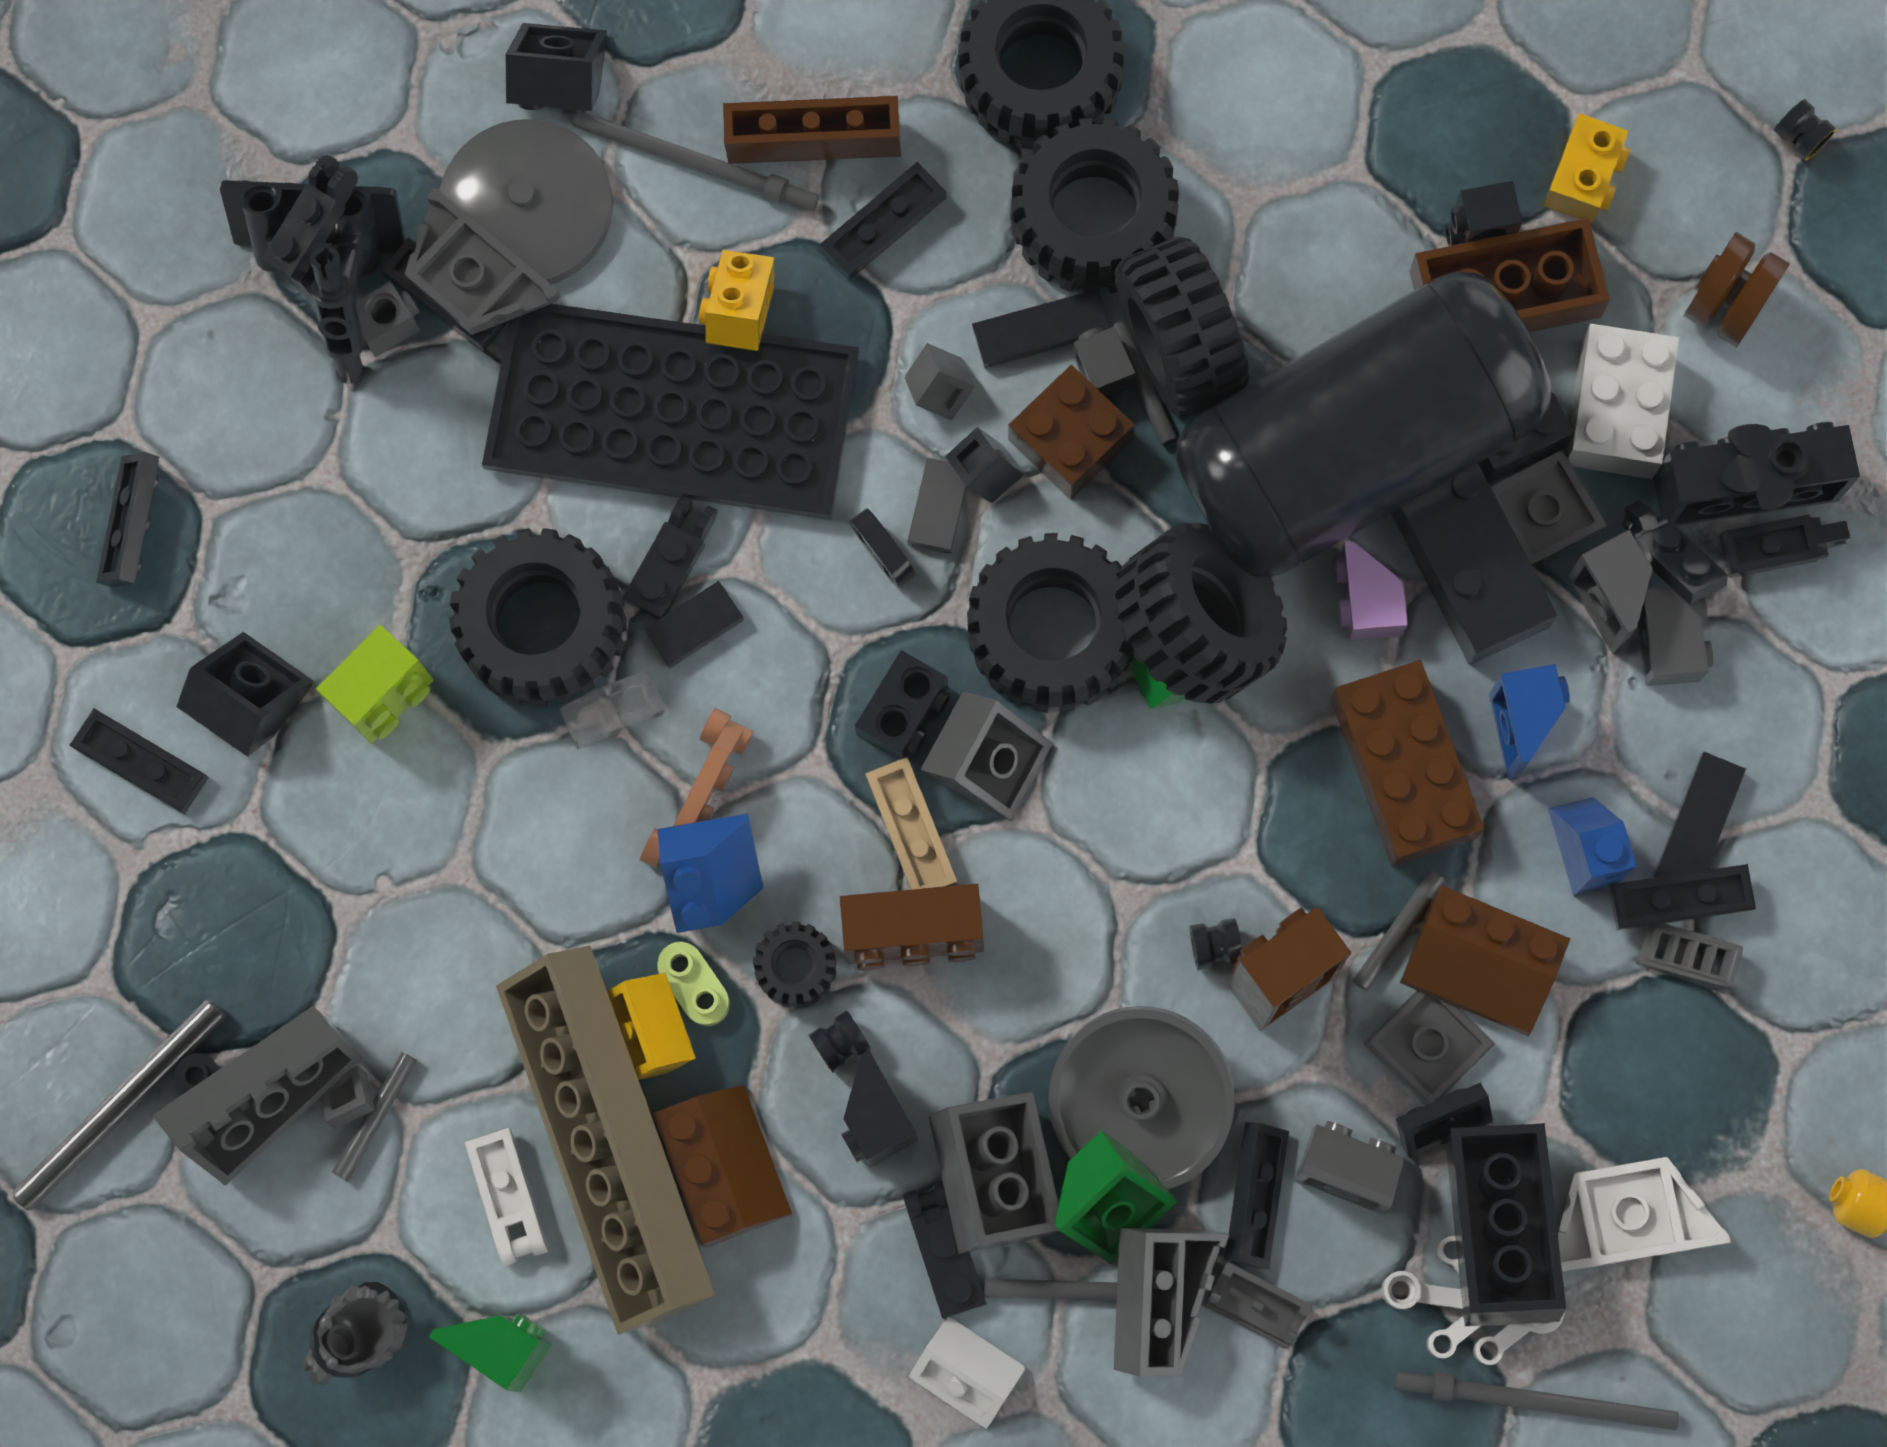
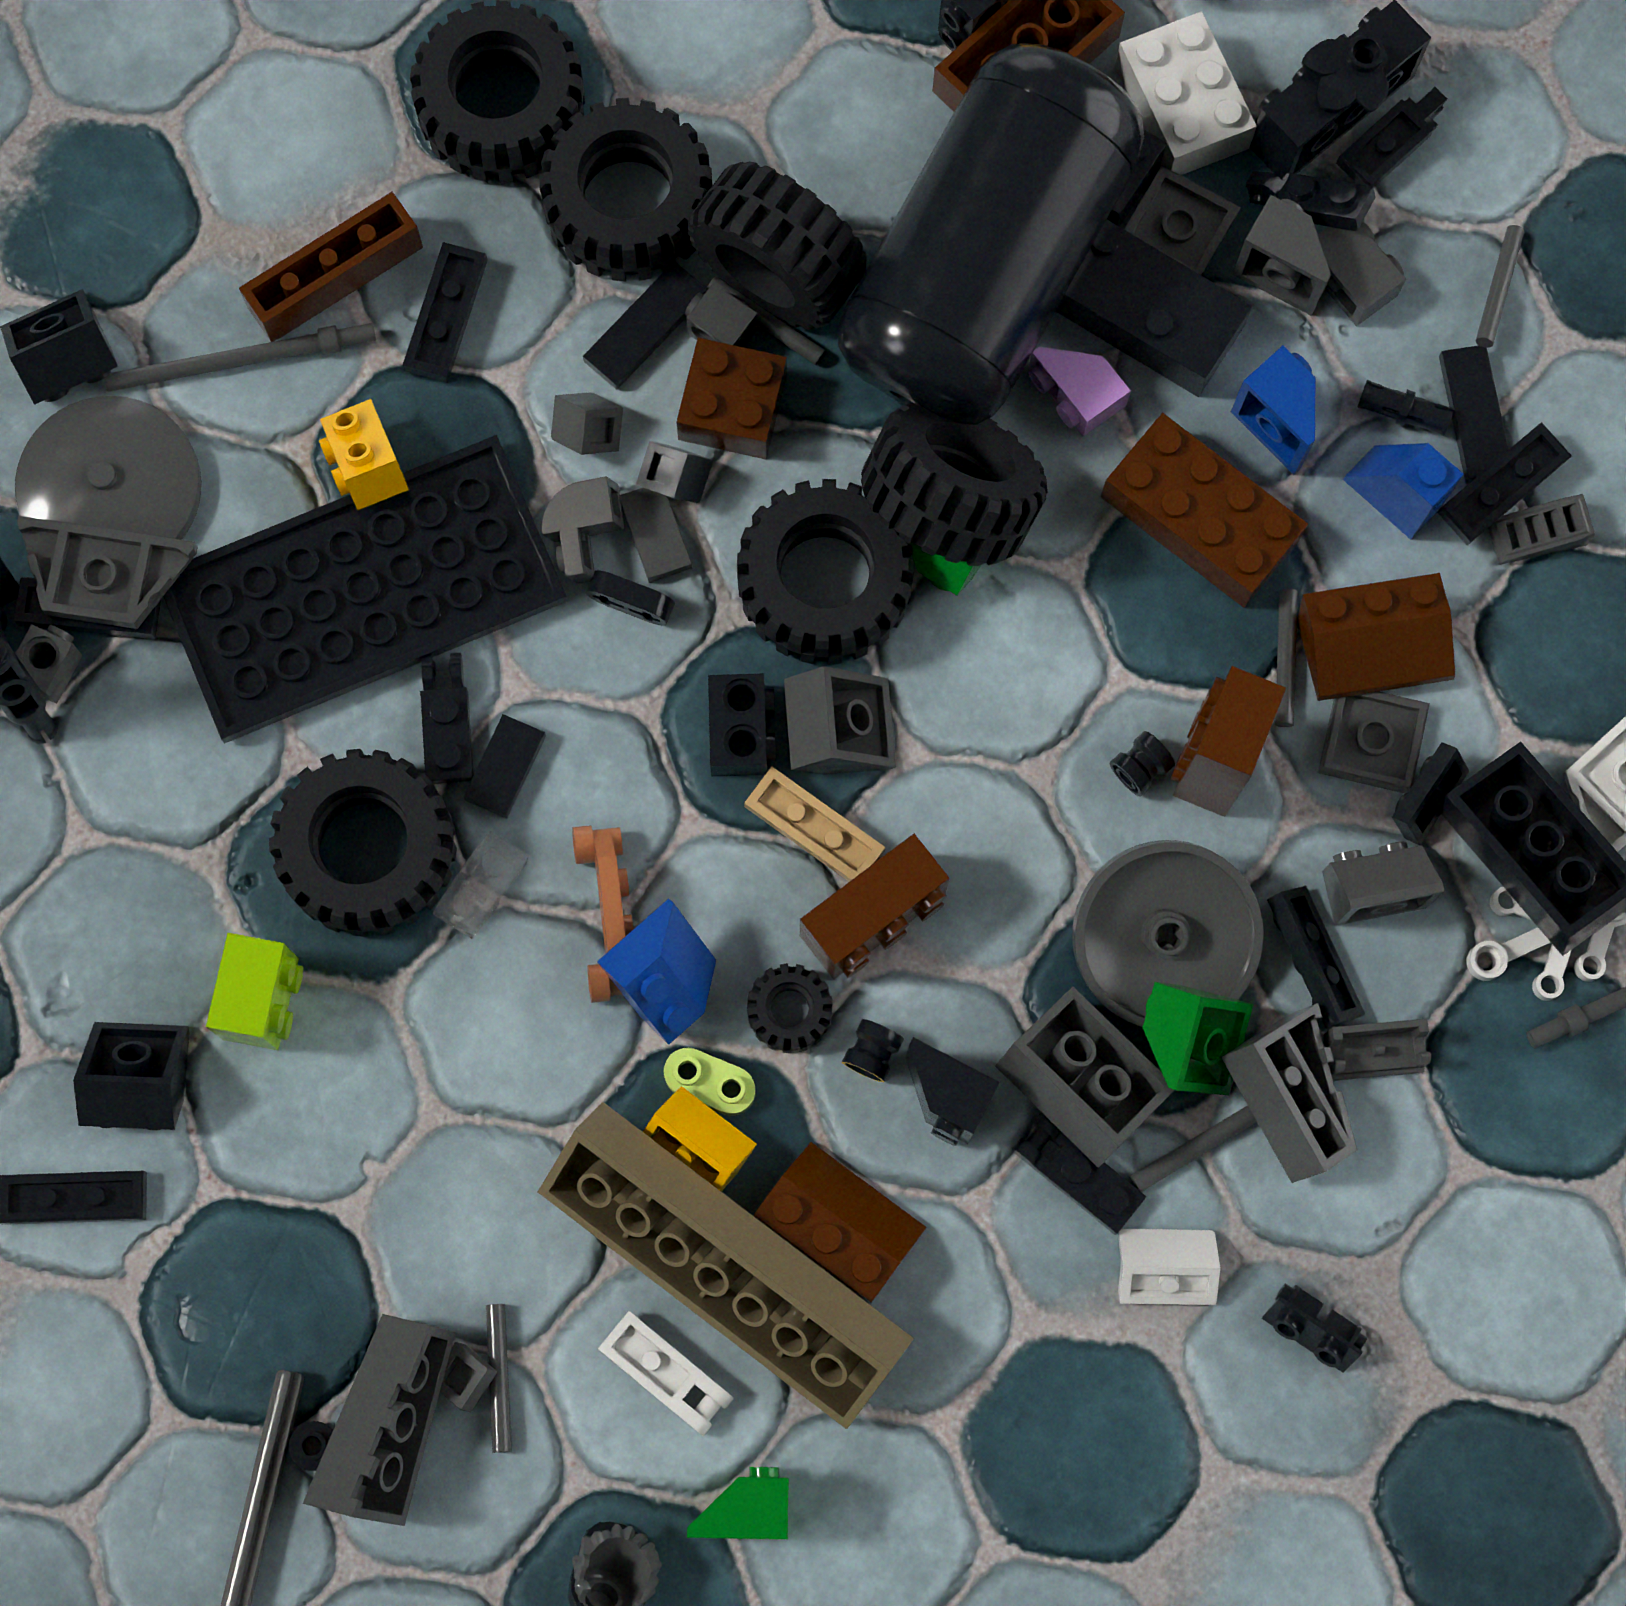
camera: 40 degrees left, 0 degrees up
none -> dark grey brick [541,476,625,584]
none -> black pin [1357,380,1454,436]
none -> dark grey bar [1475,225,1524,348]

